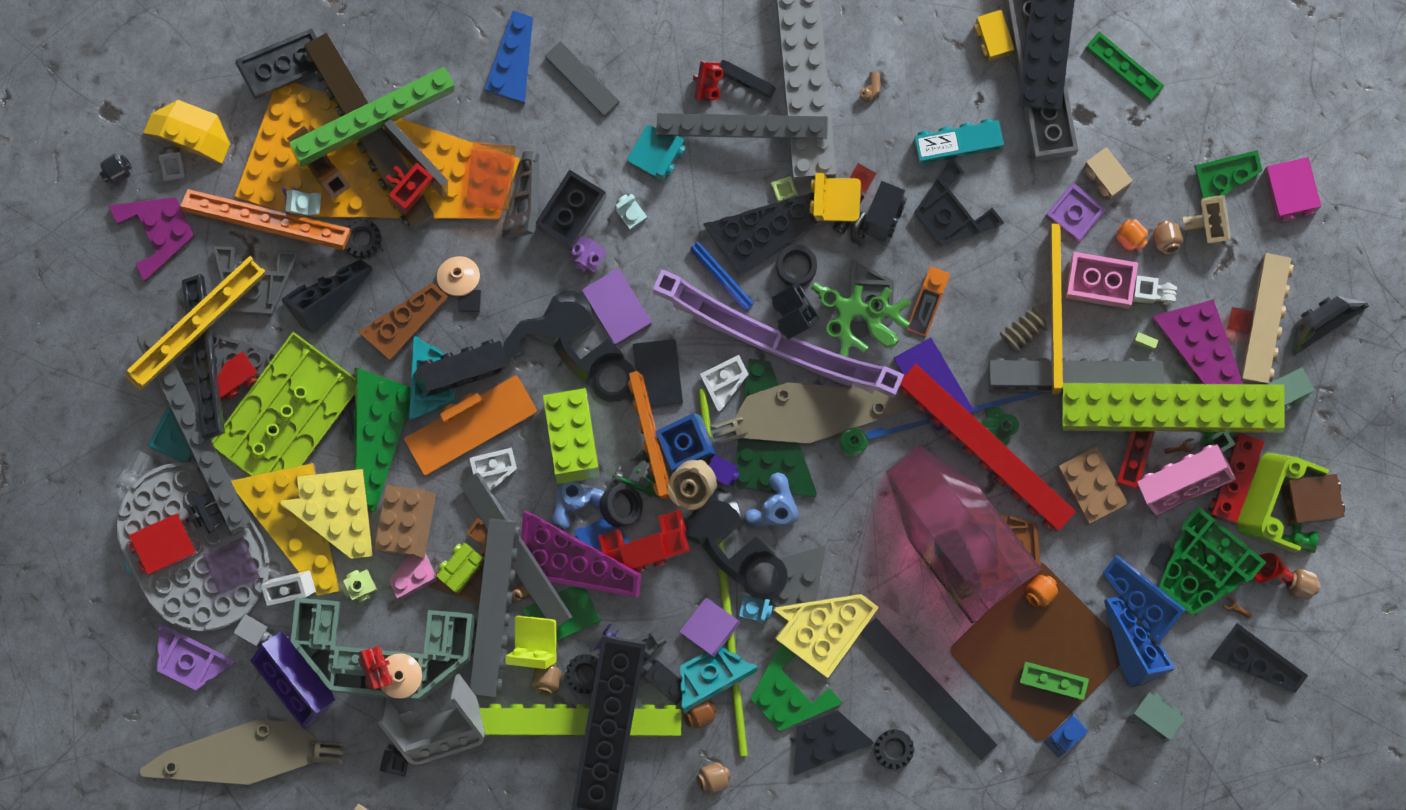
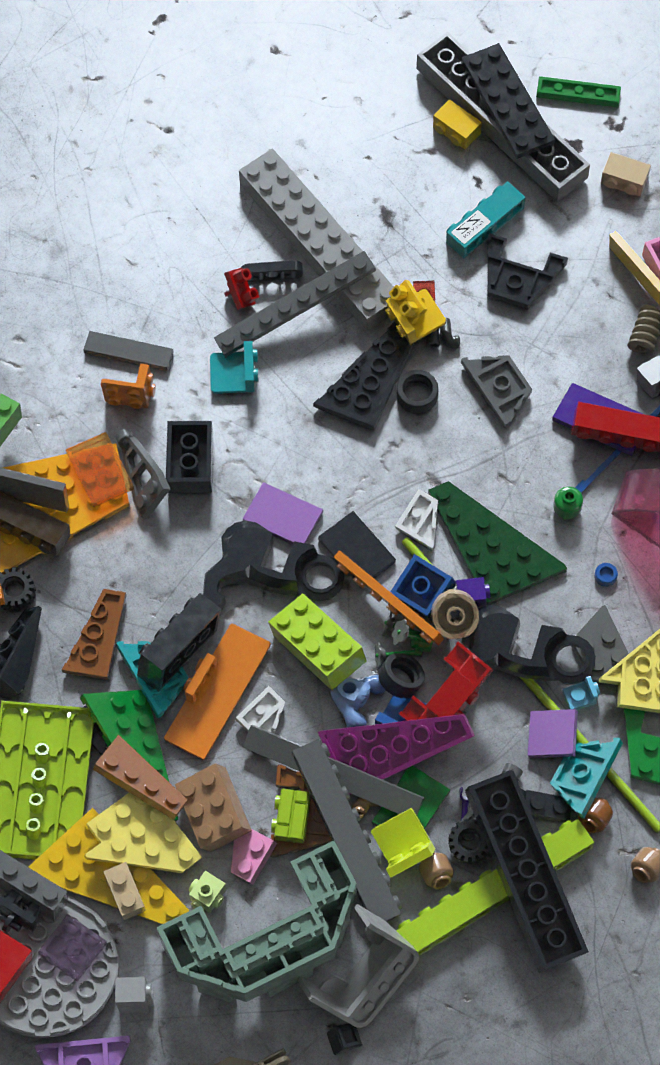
camera: 30 degrees left, 15 degrees down
dark purple brick [250,631,336,729] -> none
white brick [261,570,316,606] -> none
red hips [358,646,393,690] -> none
light nougat dish [381,654,422,699] -> none
red brick [385,163,433,215] -> none
light nougat dish [437,256,480,297] -> none
black tile [458,290,481,312] -> none
blue wing [485,11,533,104] -> none
medium lavender brick [568,236,607,272] -> none
light aqua bracket [615,194,647,230] -> none
lavender arch [653,269,904,398] -> none
blue axle [690,242,753,311] -> none
dark tan wing [710,382,910,447] -> none
medium blue head [744,473,799,528] -> none
yellowish green tile [771,176,798,203] -> none
black brick [771,281,819,340] -> none
bright green plant [811,282,911,357] -> none
medium nougat arm [859,72,881,101] -> none
black brick [862,180,907,242] -> none
slope [906,266,950,337] -> none
medium lavender tile [1045,182,1106,243] -> none
none -> wing [93,735,187,820]
none -> orange bracket [101,364,156,409]
none -> tan brick [103,862,146,920]
none -> yellow hips [389,280,428,324]
none -> blue tile [594,563,618,587]

